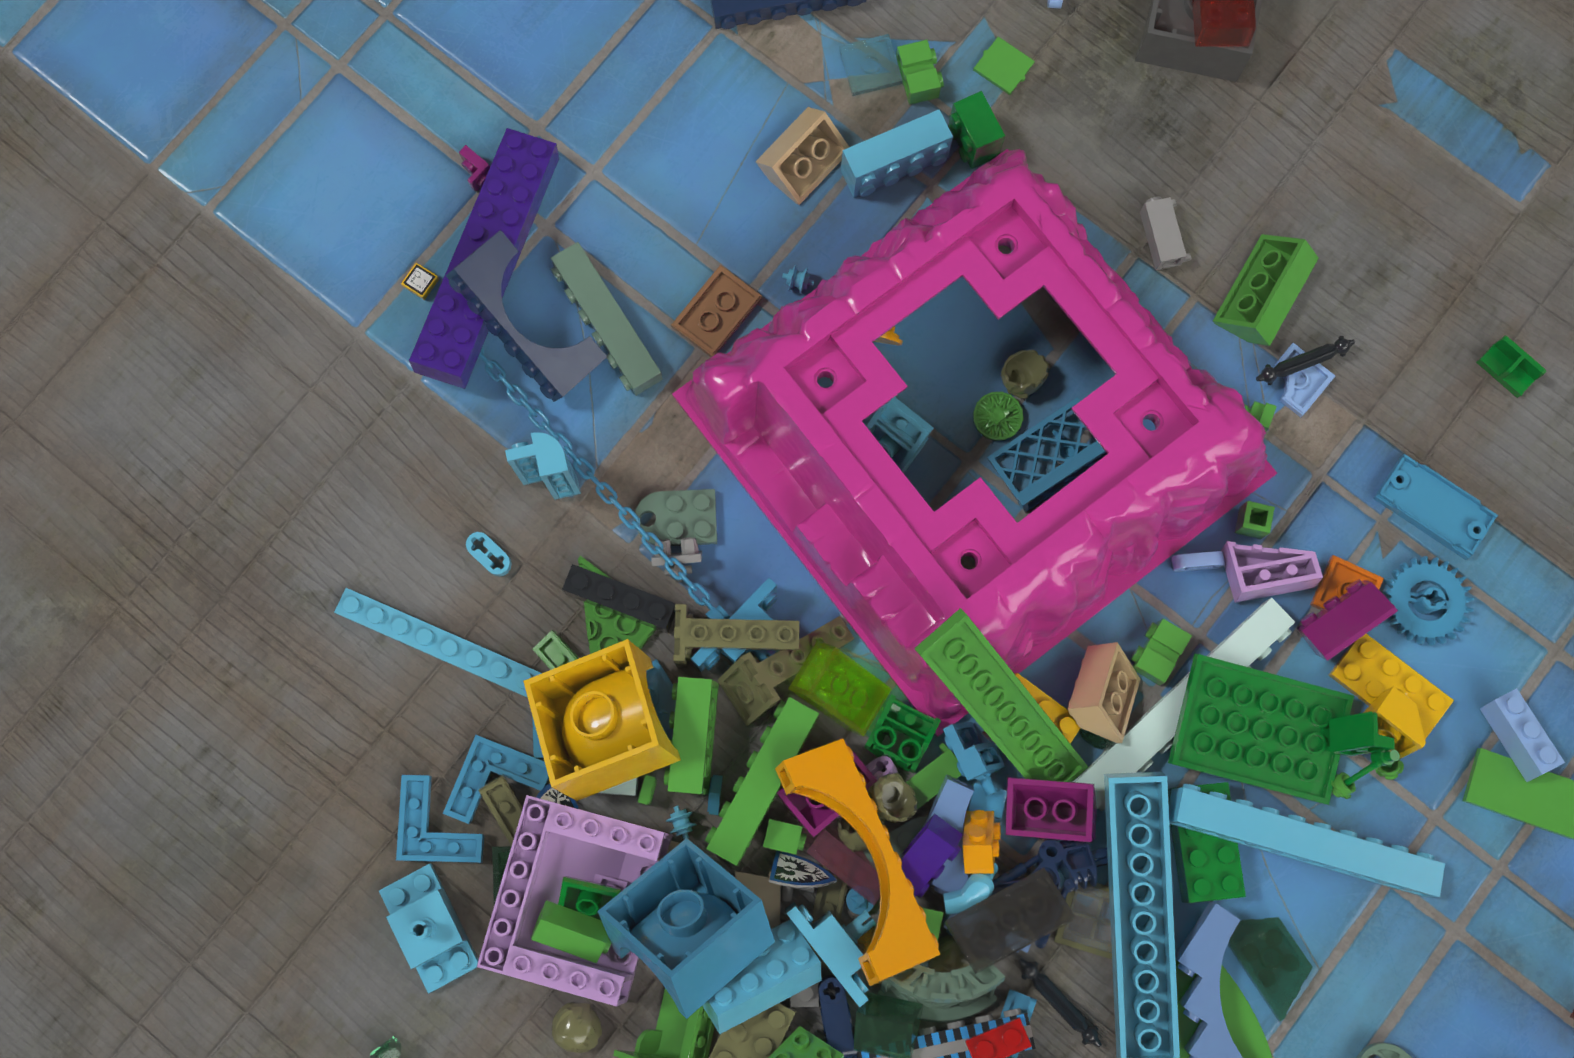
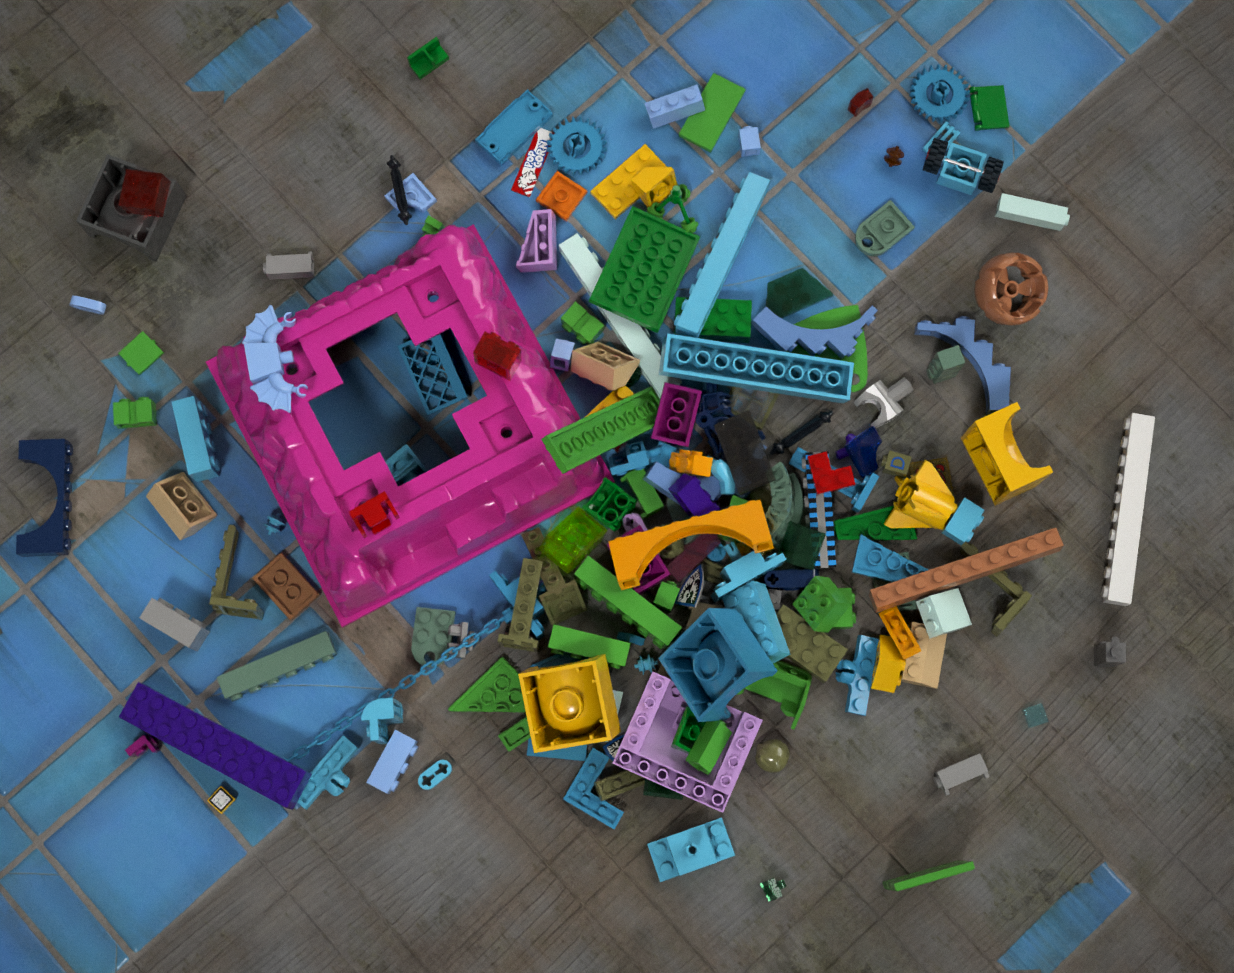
camera: 80 degrees left, 0 degrees up
medium azure plate [334,588,542,698] -> none
dark azure plate [396,775,484,863] -> none
dark blue arch [446,230,607,402] -> none
black brick [562,564,676,634] -> none
bright green tile [638,775,658,806] -> none
clear light blue tile [839,34,903,97] -> none
olive hair [868,773,918,823] -> none
green brick [948,91,1005,169] -> none
bright green wheel [973,392,1023,441] -> none
olive hair [1001,350,1049,398] -> none
light blue beam [1171,551,1225,572] -> none
bright green slope [1213,234,1319,346] -> none
bright green brick [1234,501,1275,539] -> none
magenta slope [1297,579,1398,661] -> none
green panel [1329,711,1395,756] -> none
none -> light grey brick [139,597,210,652]
none -> olive bracket [209,525,264,620]
none -> light blue torso [242,305,308,413]
none -> medium azure plate [297,735,359,810]
none -> red panel [349,491,400,538]
none -> light blue brick [366,730,419,794]
none -> clear red brick [473,331,522,381]
none -> sticker [511,128,555,197]
none -> light blue brick [550,339,575,371]
none -> light blue brick [738,126,761,157]

